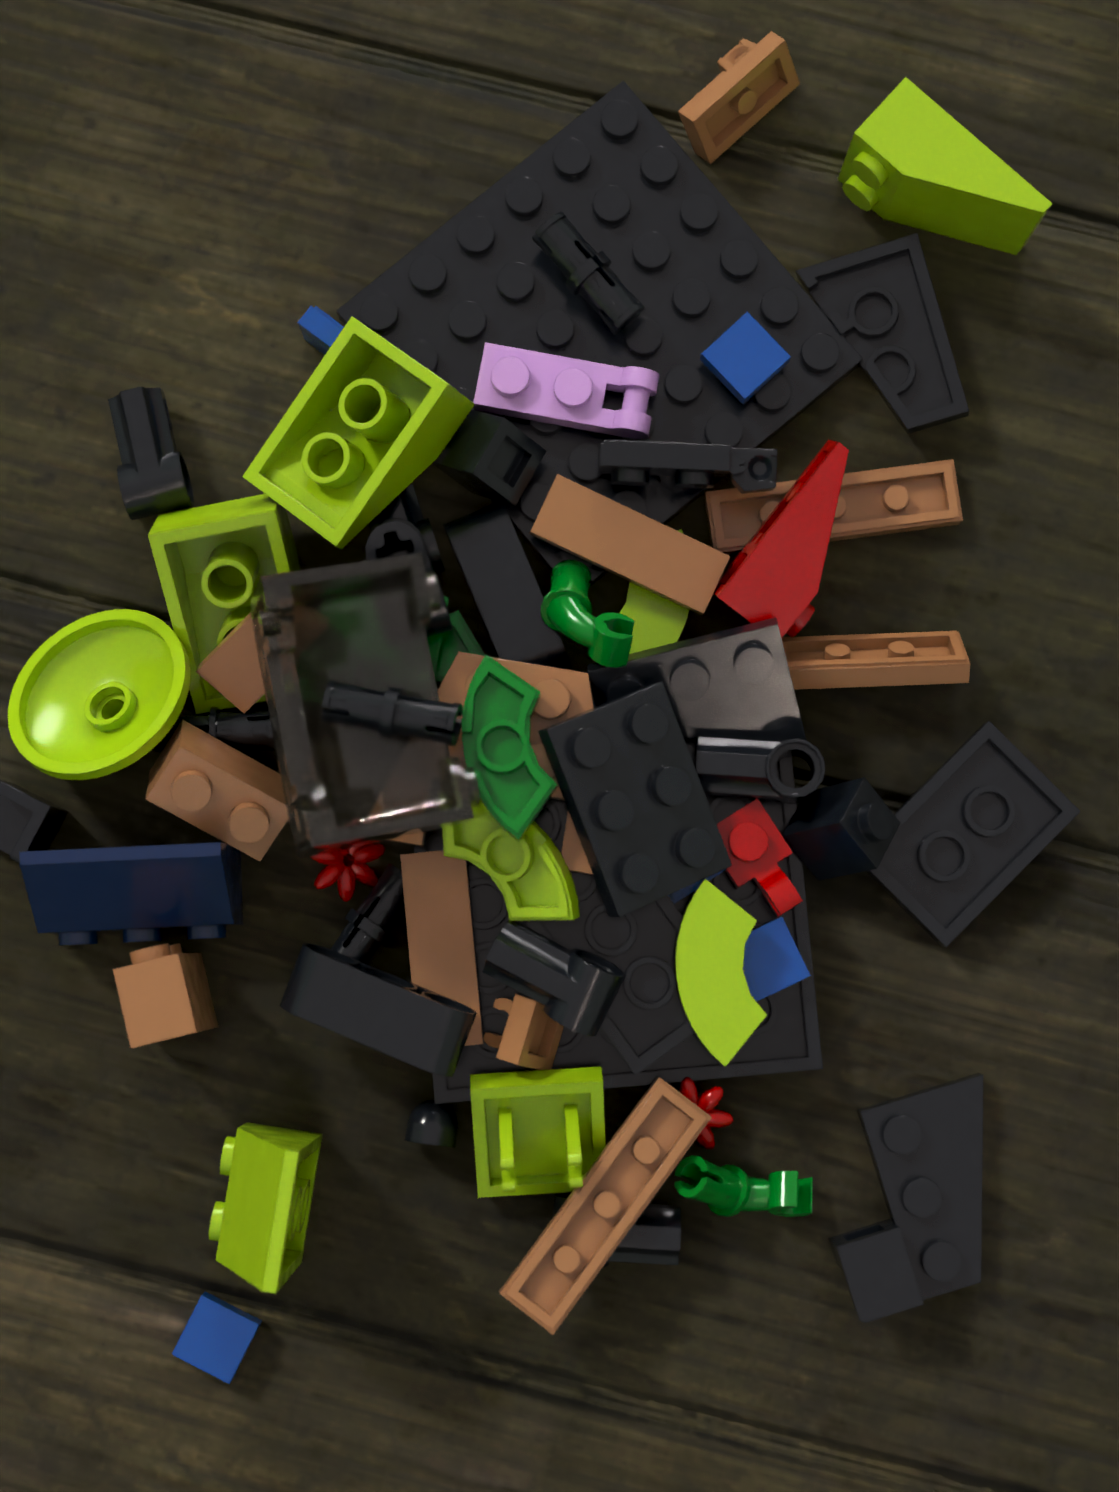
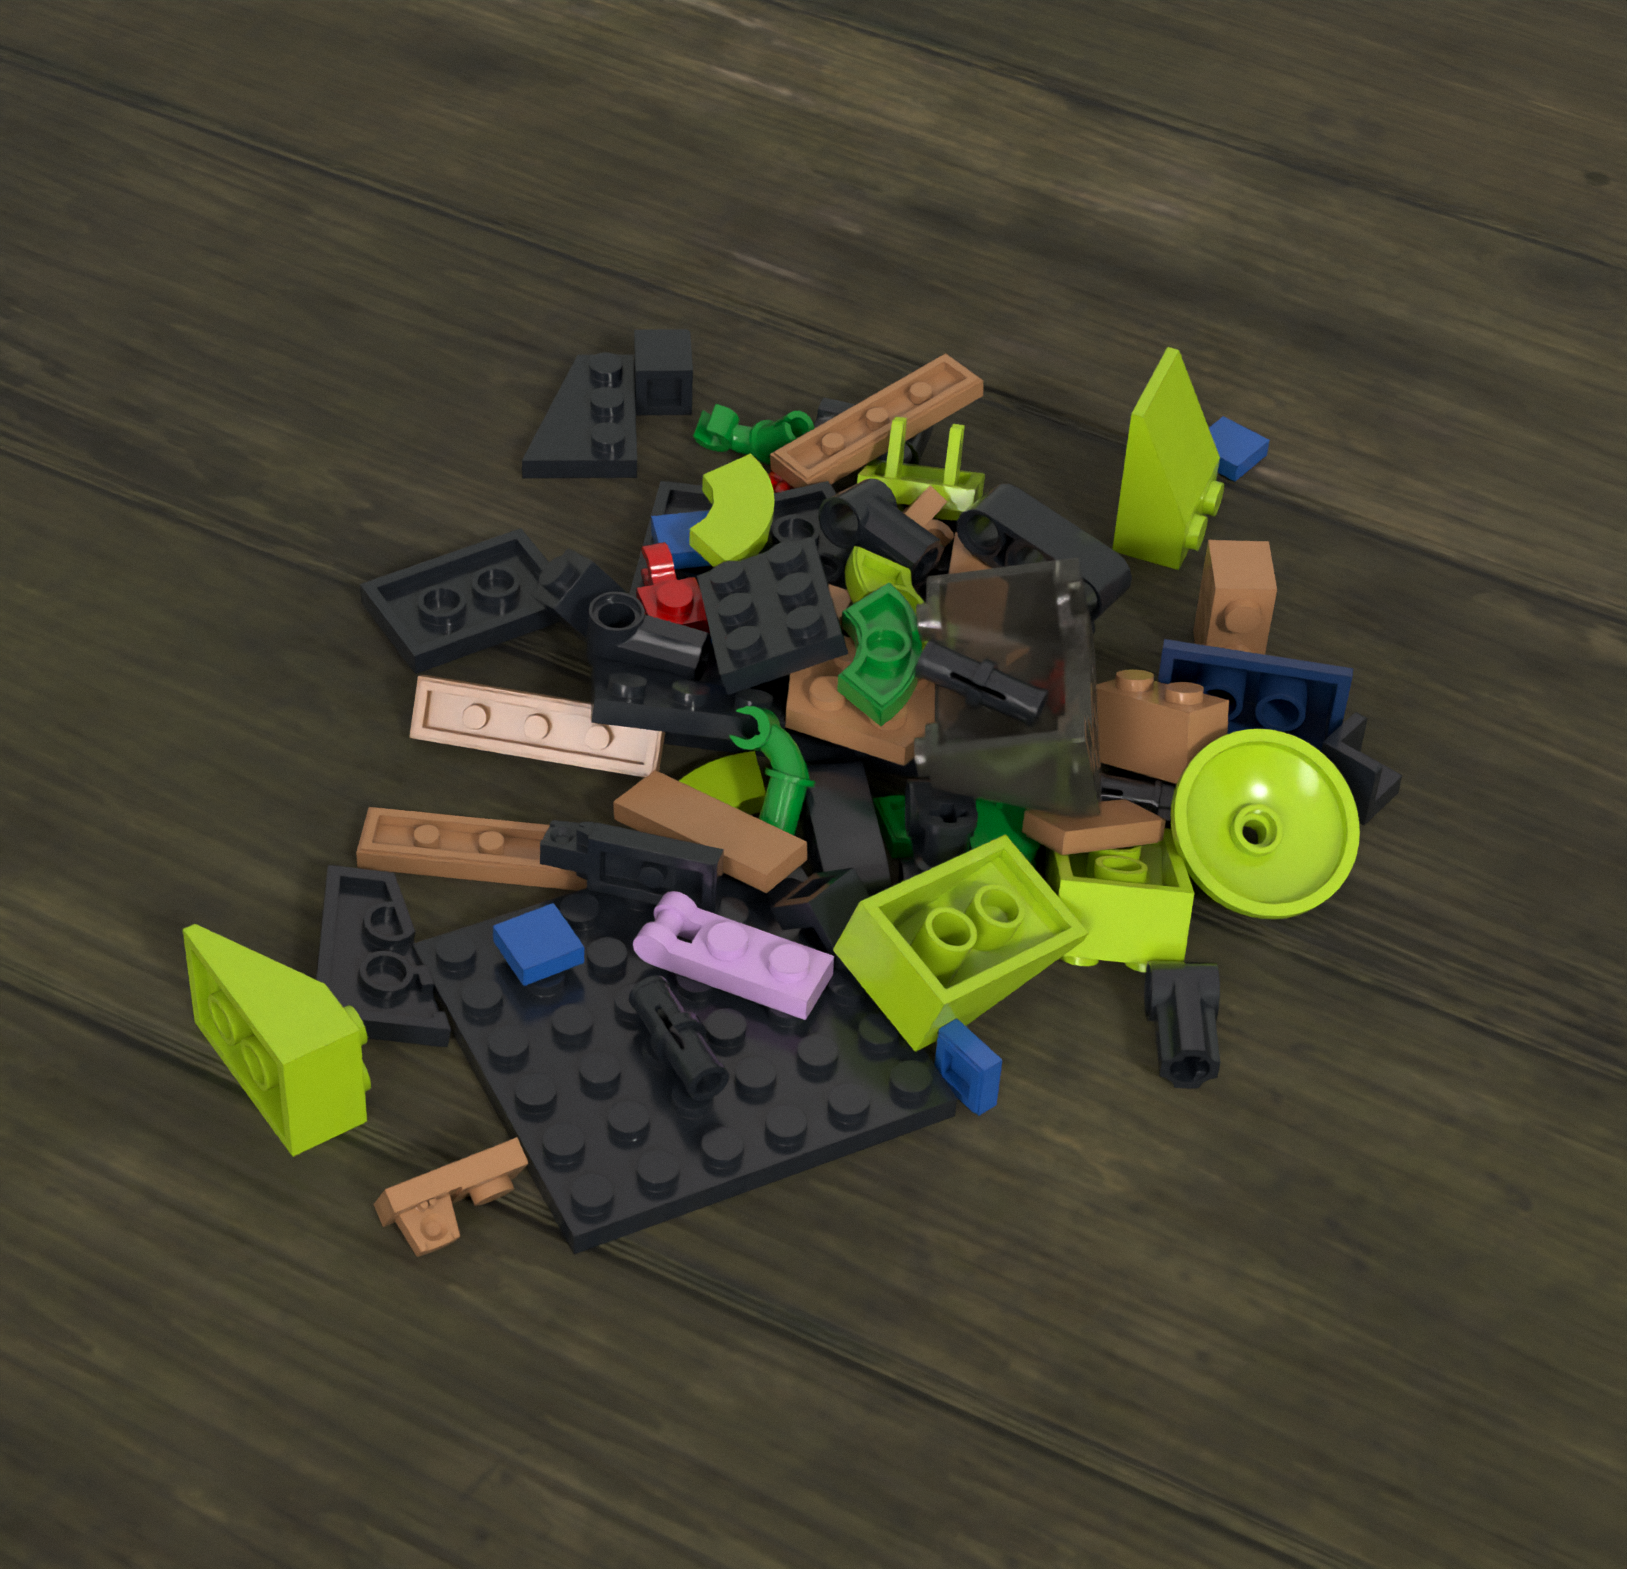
camera: 170 degrees left, 40 degrees down
red slope [714,440,849,638] -> none

